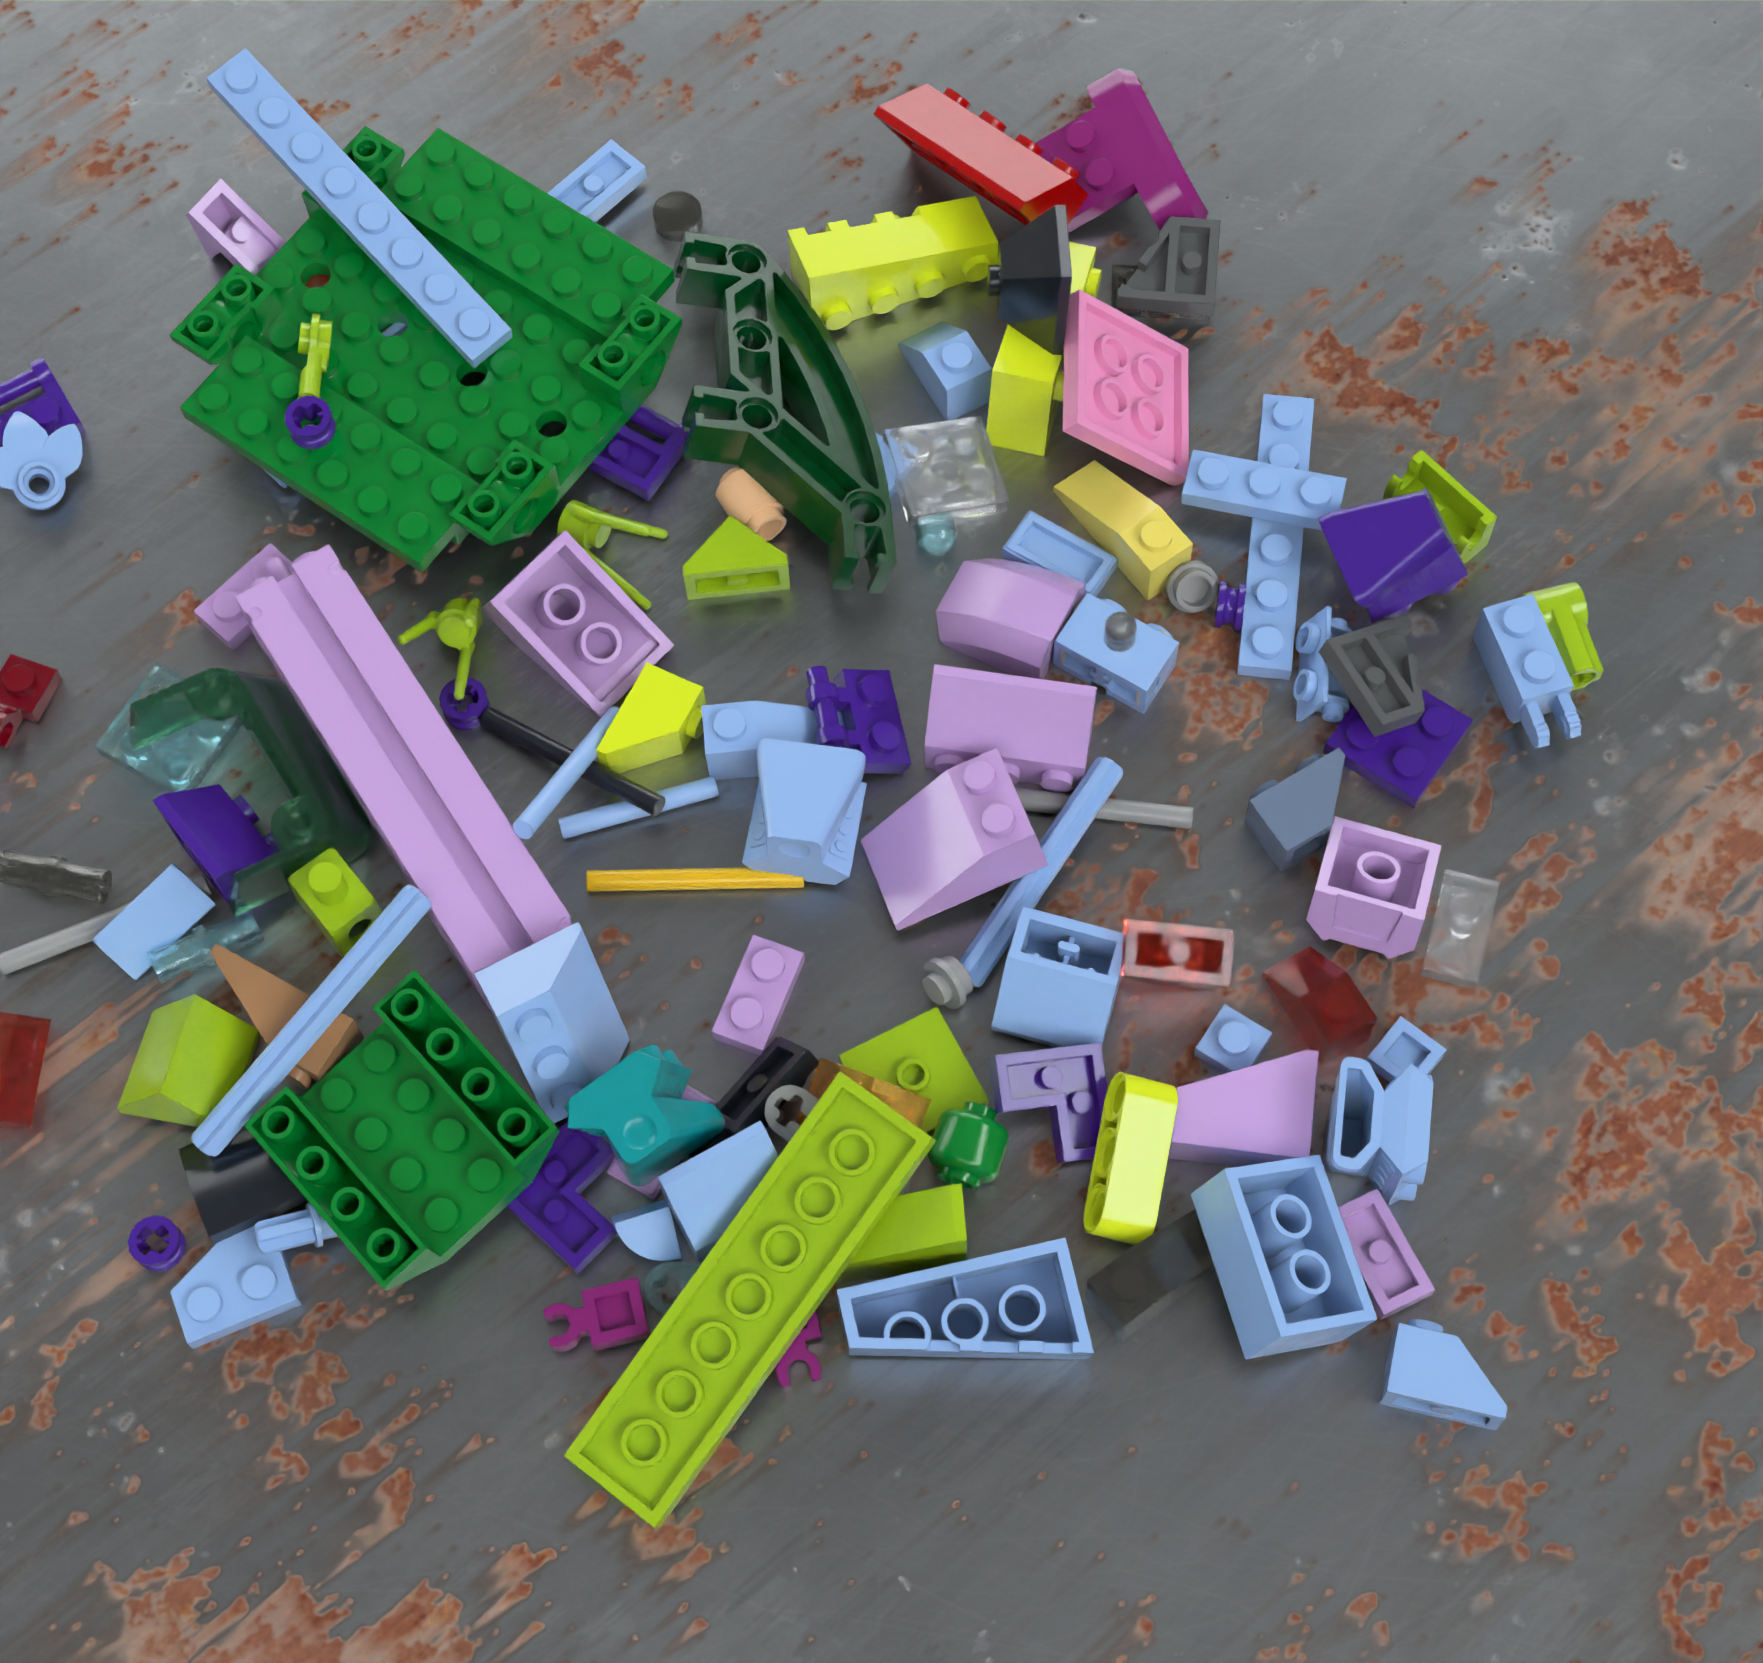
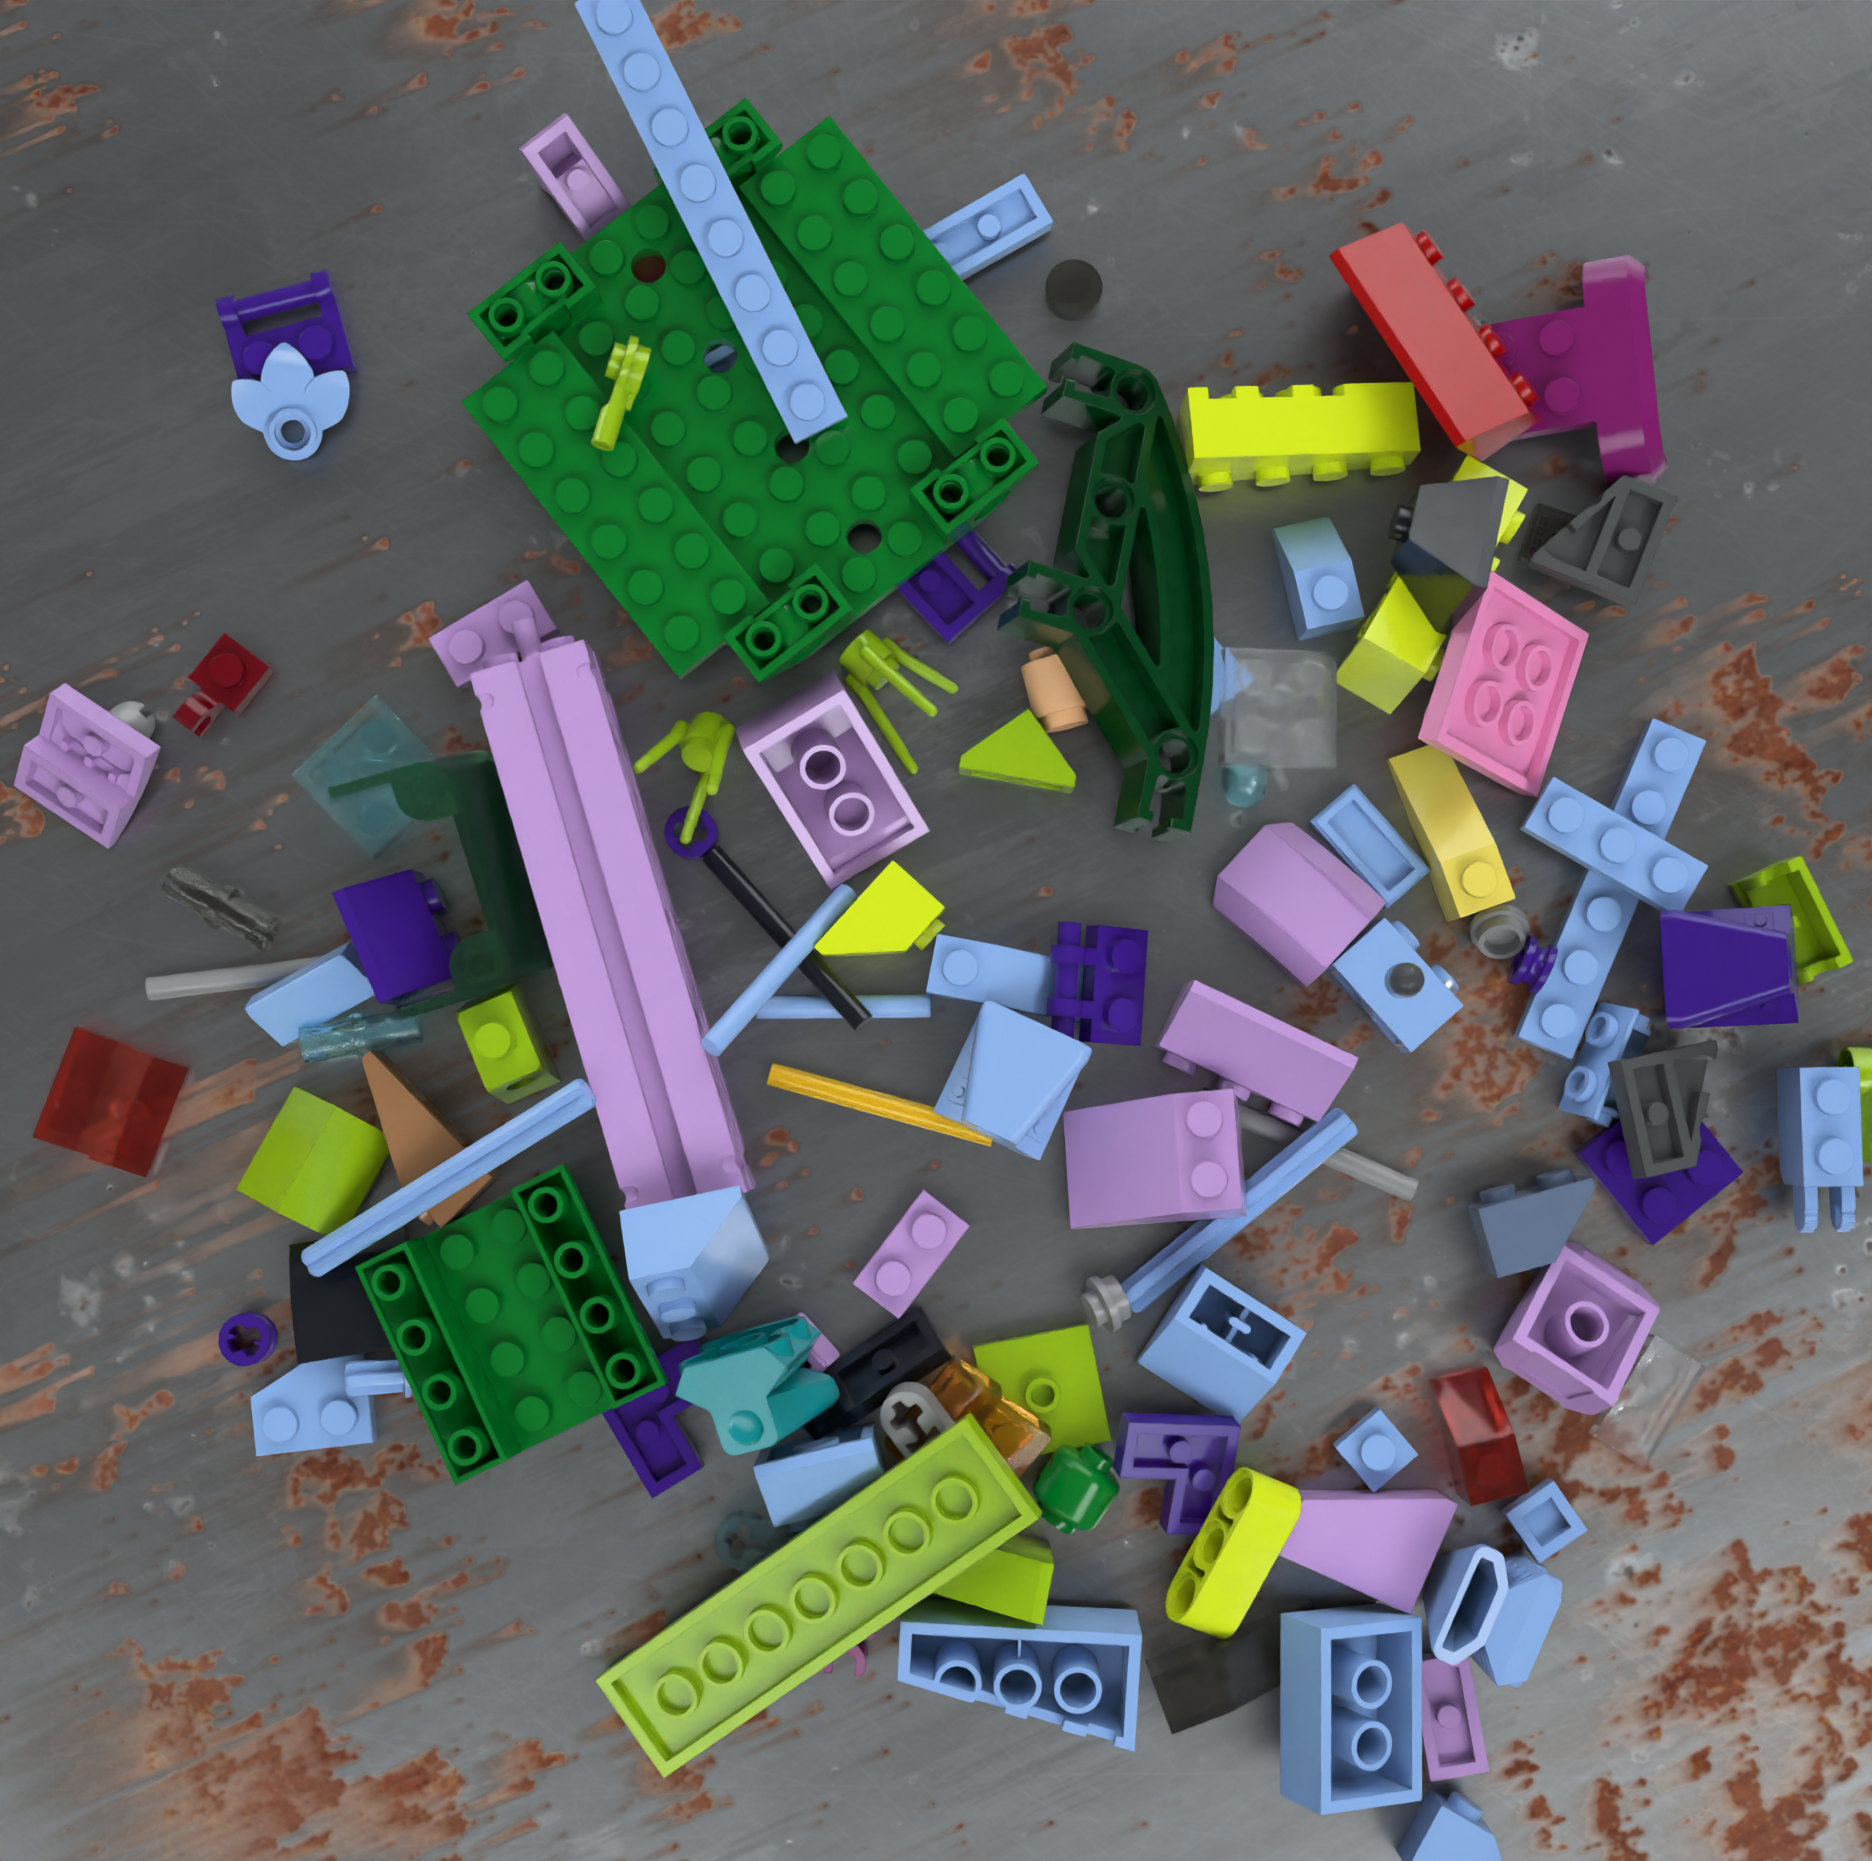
camera: 15 degrees right, 20 degrees up
dark purple bush [284,396,336,450] -> none
magenta plate [543,1277,651,1352] -> none
light blue tile [610,1200,682,1261] -> none
clear red slope [1120,919,1234,990] -> none

